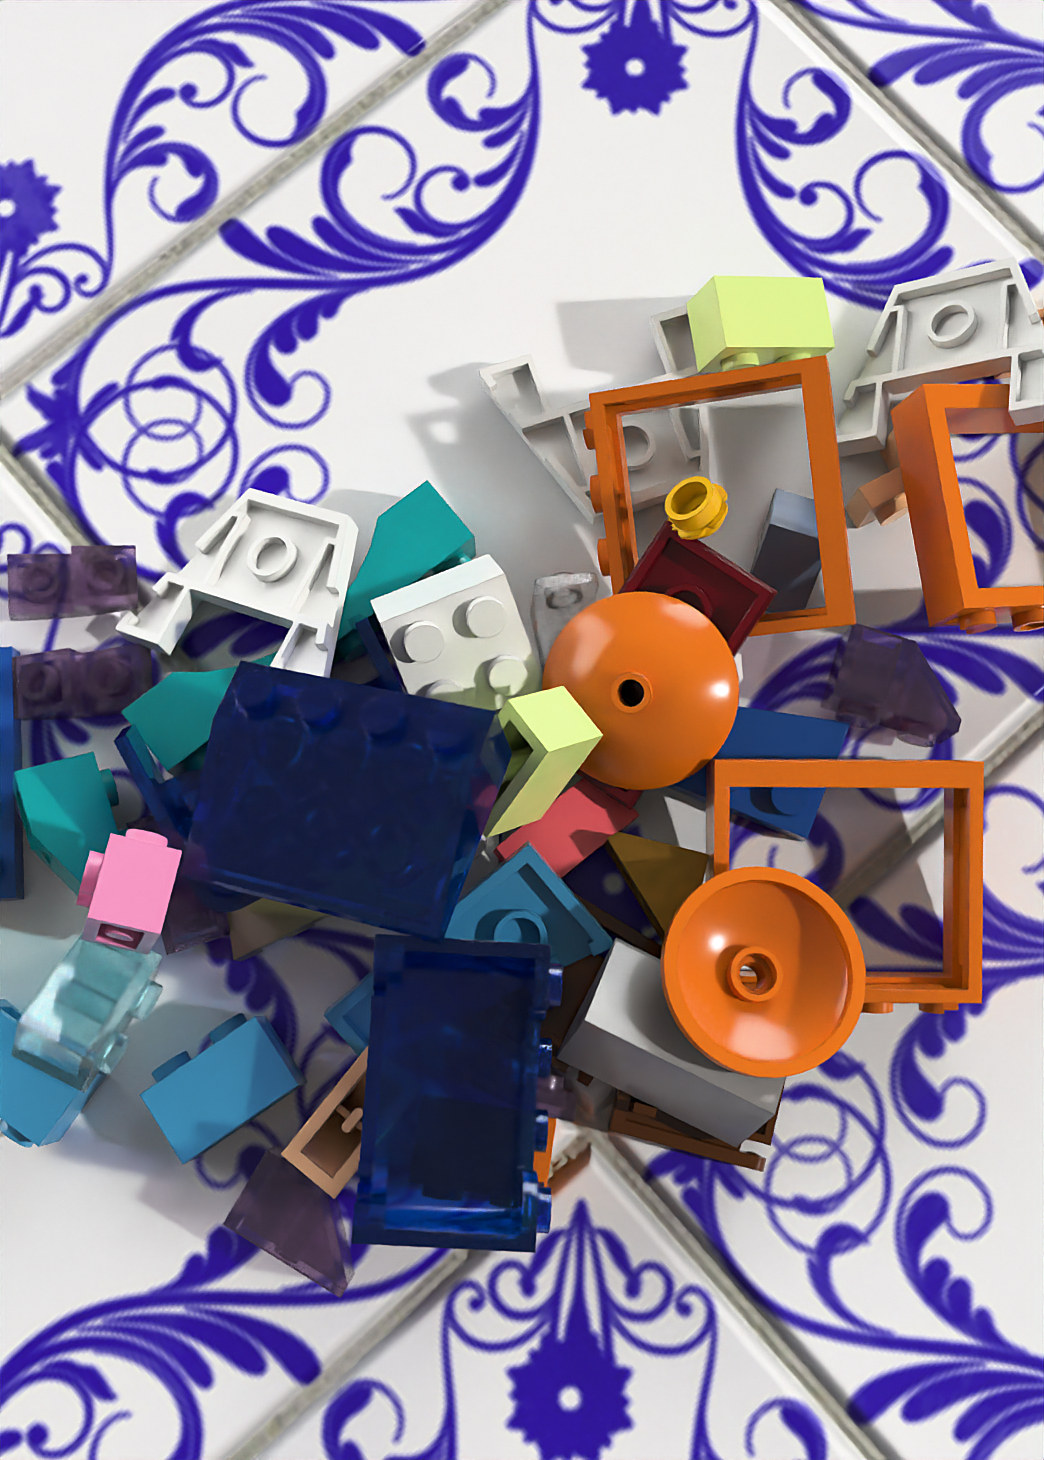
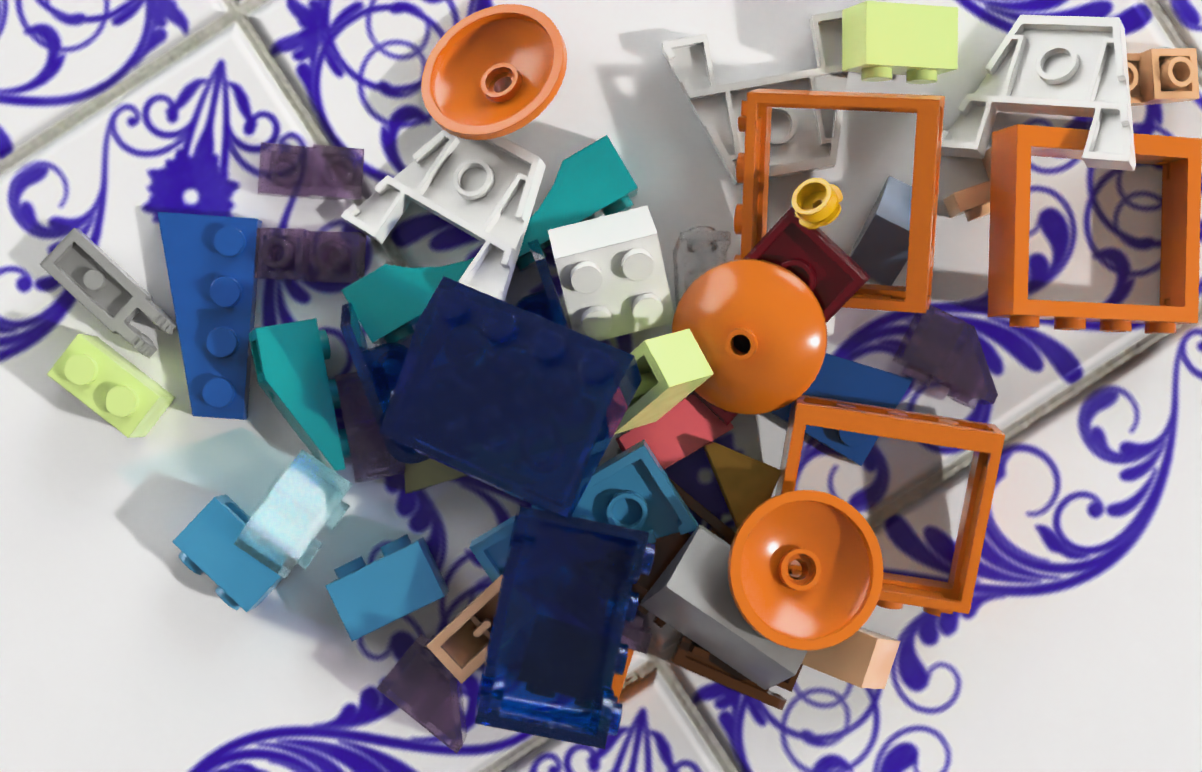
camera: 15 degrees right, 10 degrees up
bright pink brick [76,829,182,955] -> none
none -> orange dish [421,4,567,140]
none -> light nougat slope [801,628,901,689]

